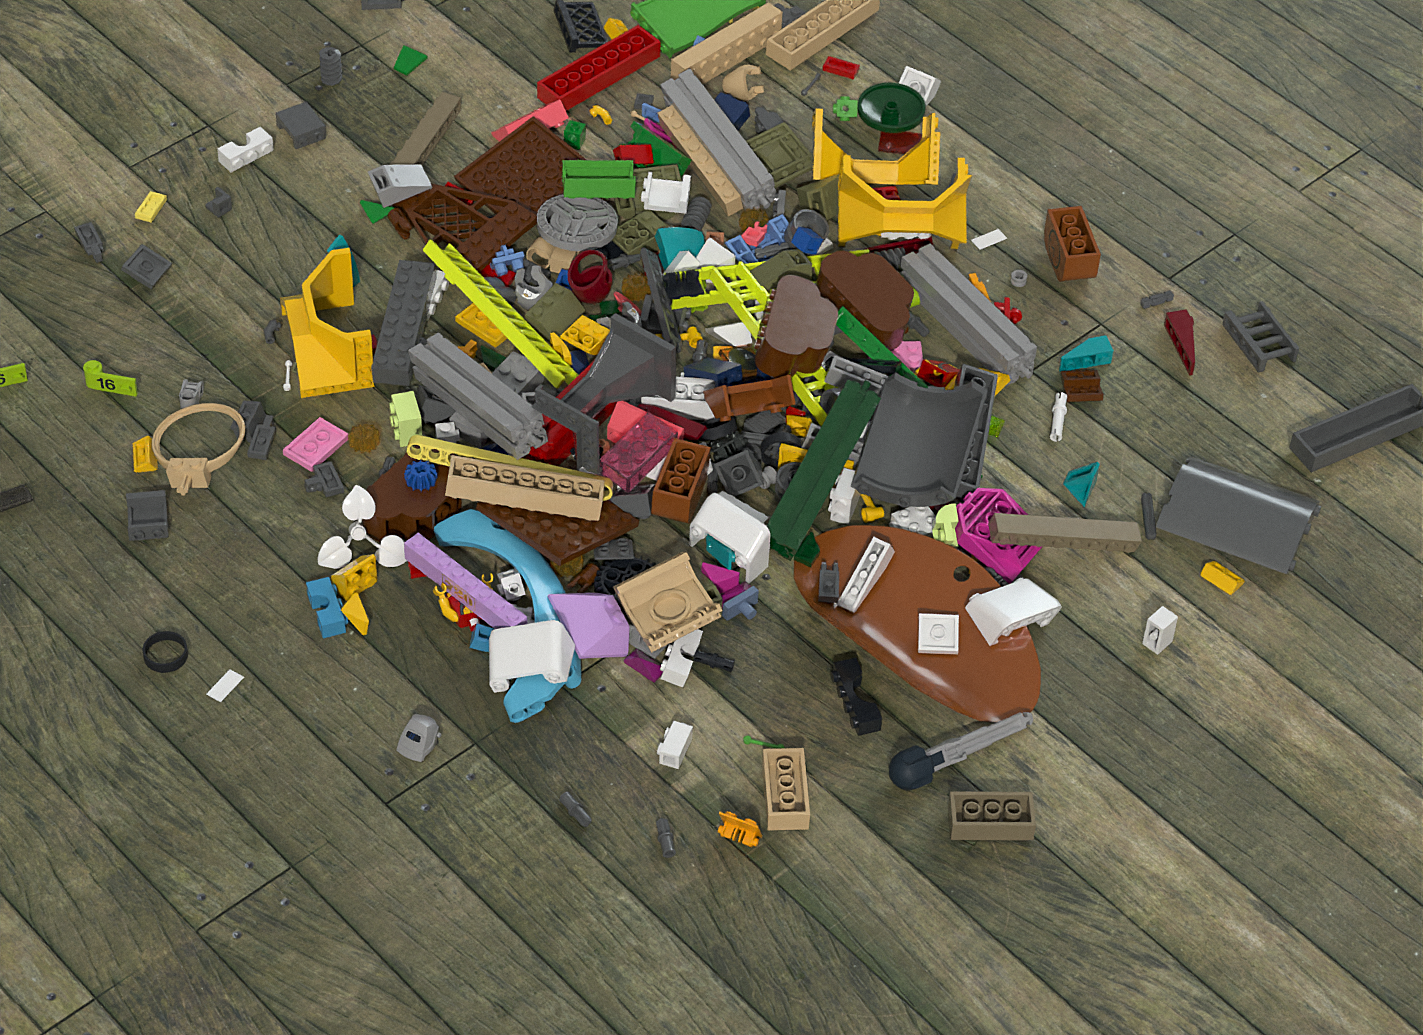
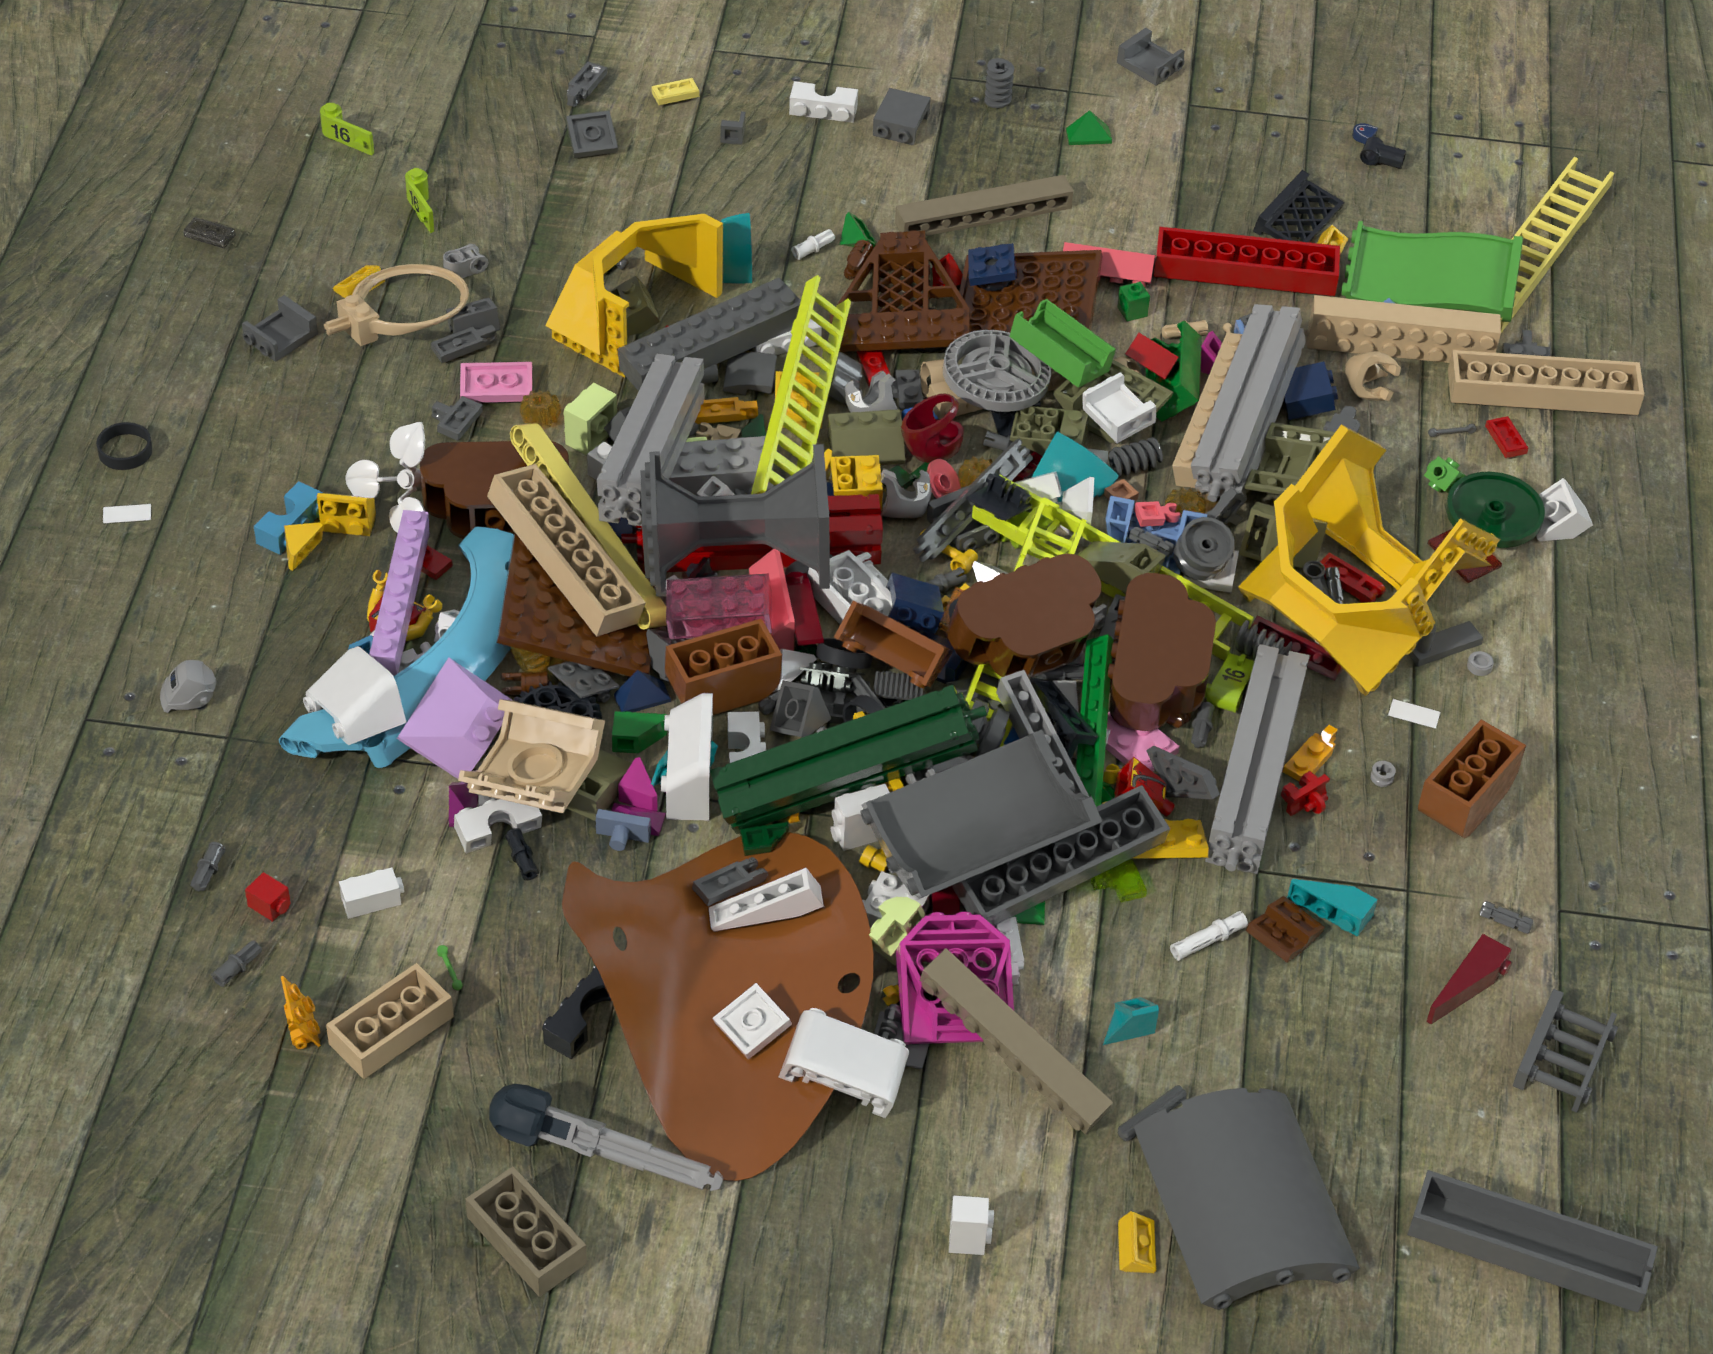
camera: 50 degrees right, 0 degrees up
light grey slope [368,165,432,208] -> none
blue gear [404,459,437,491] -> none
medium blue hips [490,245,524,276] -> none
yellow arm [589,105,612,125] -> none
blue panel [791,227,823,255] -> none
none -> red brick [245,872,291,922]
none -> green slope [612,711,667,754]
none -> dark blue slope [614,670,671,712]
none -> dark grey slope [723,352,777,396]
none -> white axle [792,229,835,260]
none -> dark blue piece [968,243,1017,291]
none -> dark grey wing [1146,746,1220,800]
none -> tan axle [1161,320,1208,339]
none -> light grey tile [1467,651,1494,676]

